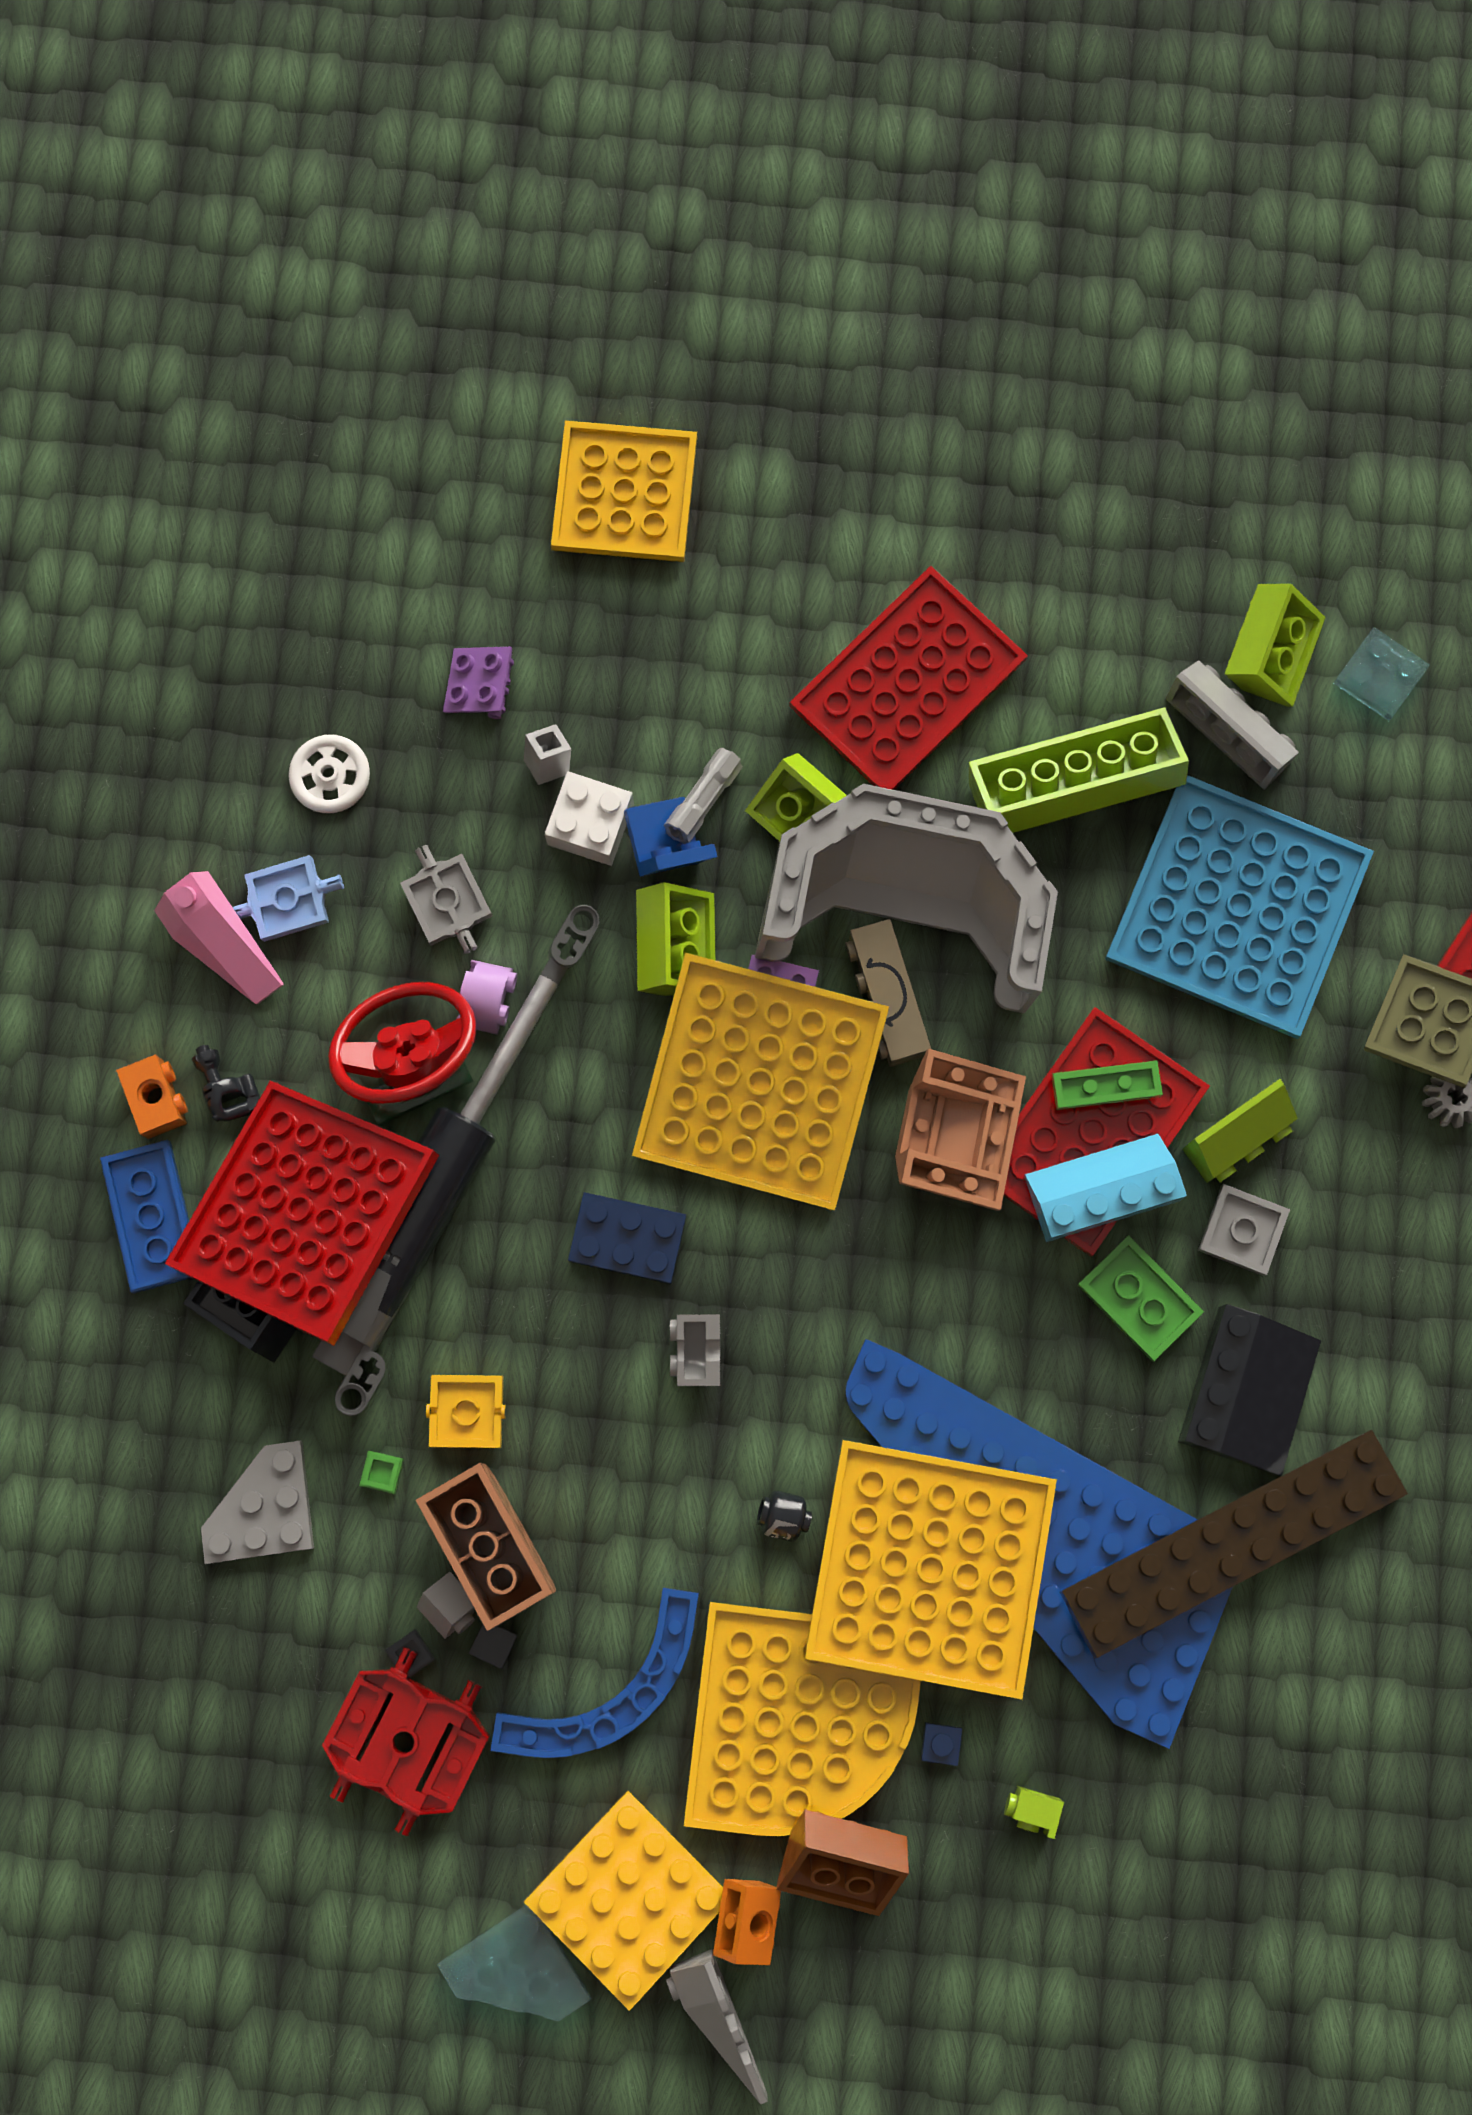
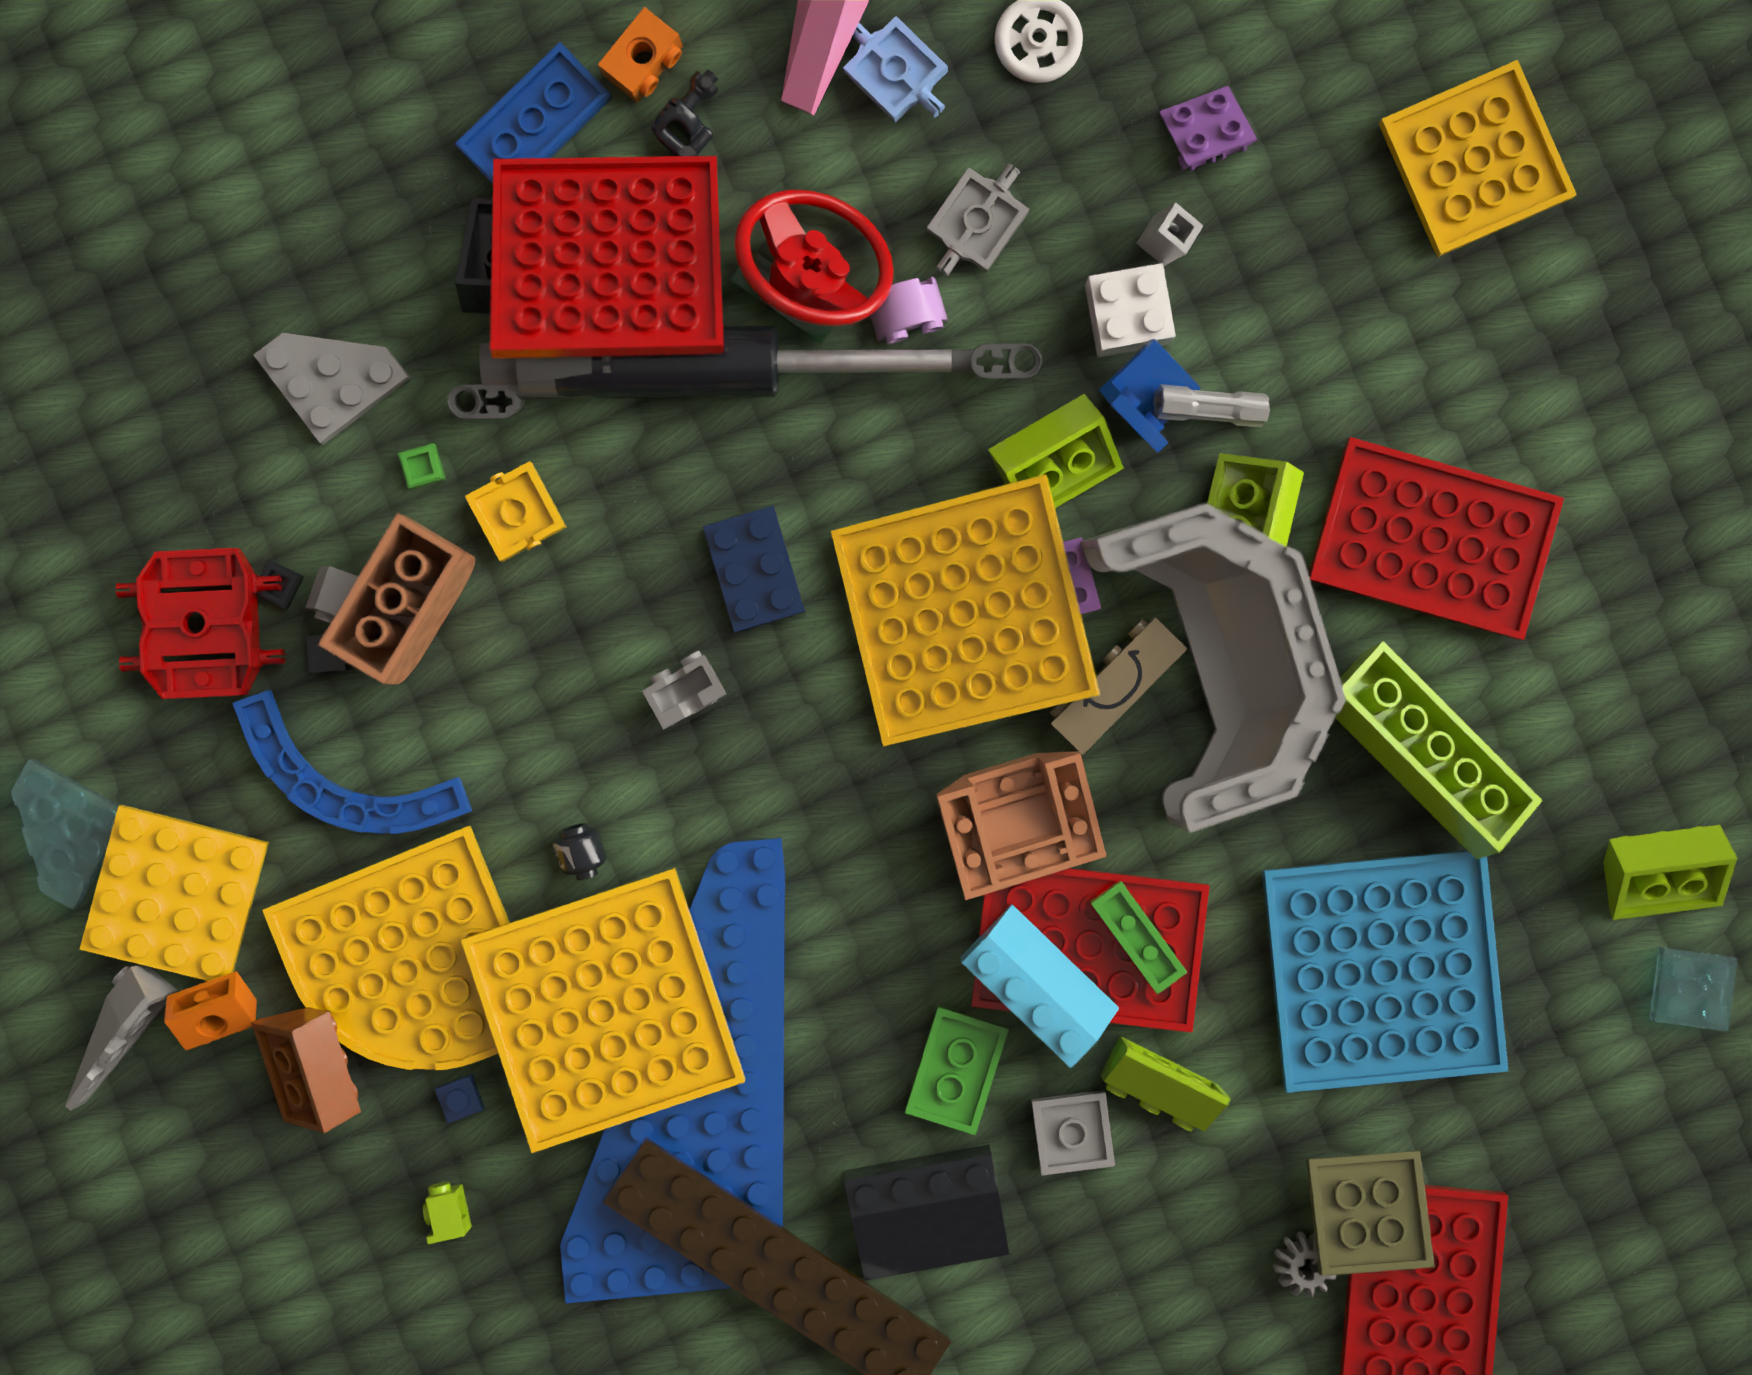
camera: 60 degrees right, 10 degrees up
light grey slope [1165,660,1299,790] -> none

